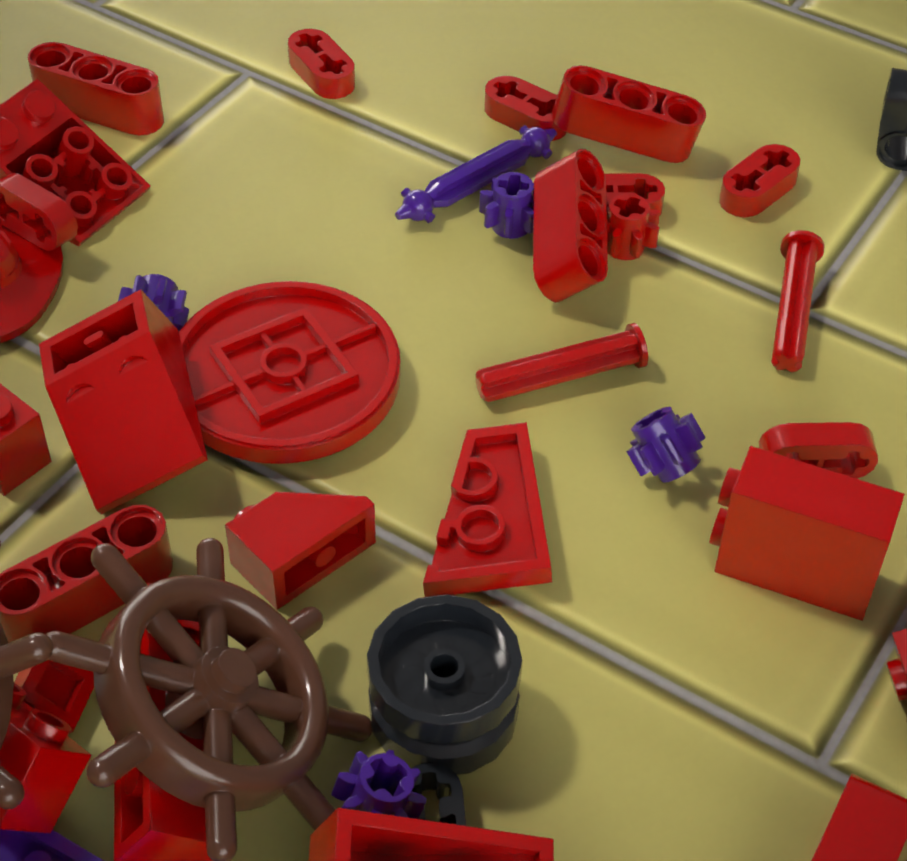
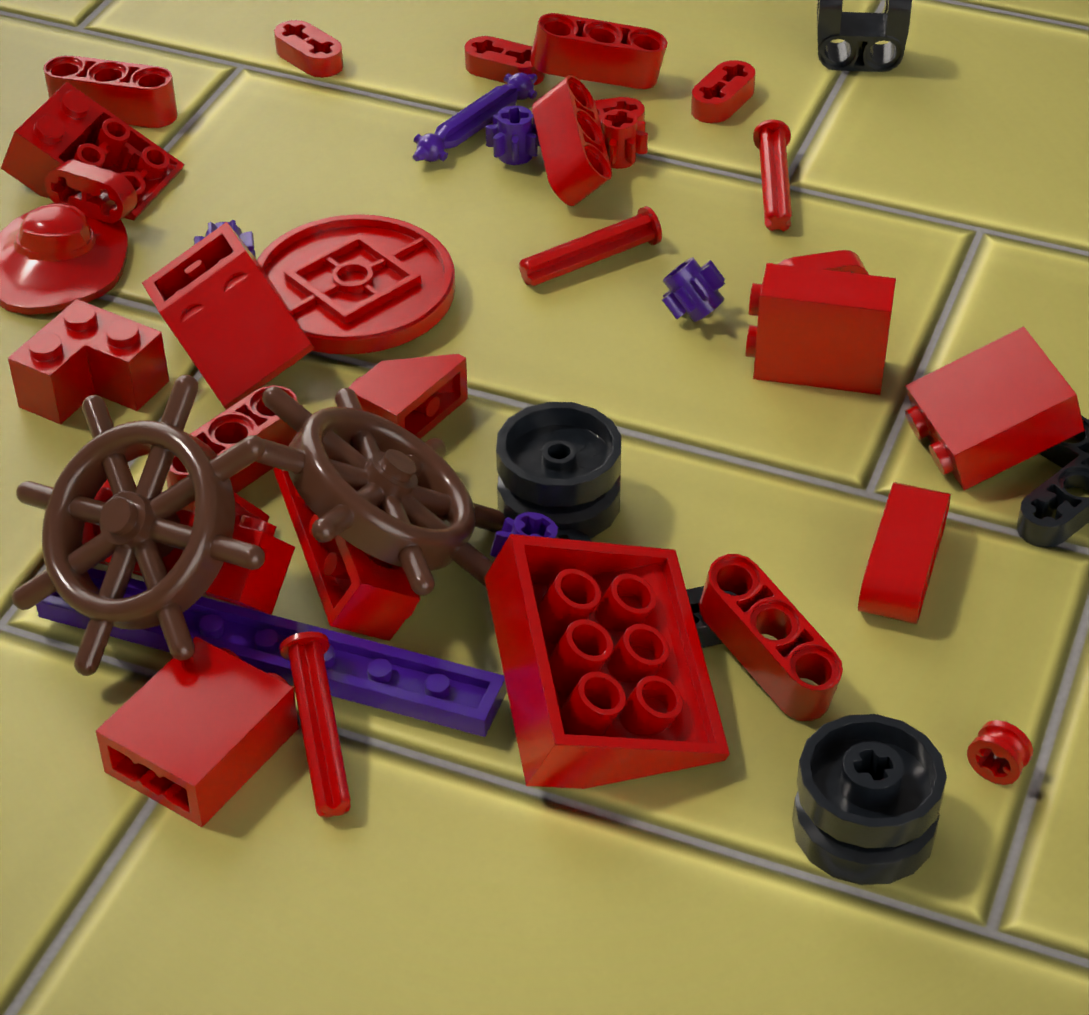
camera: 10 degrees left, 5 degrees down
red wing [423,422,552,597] -> none

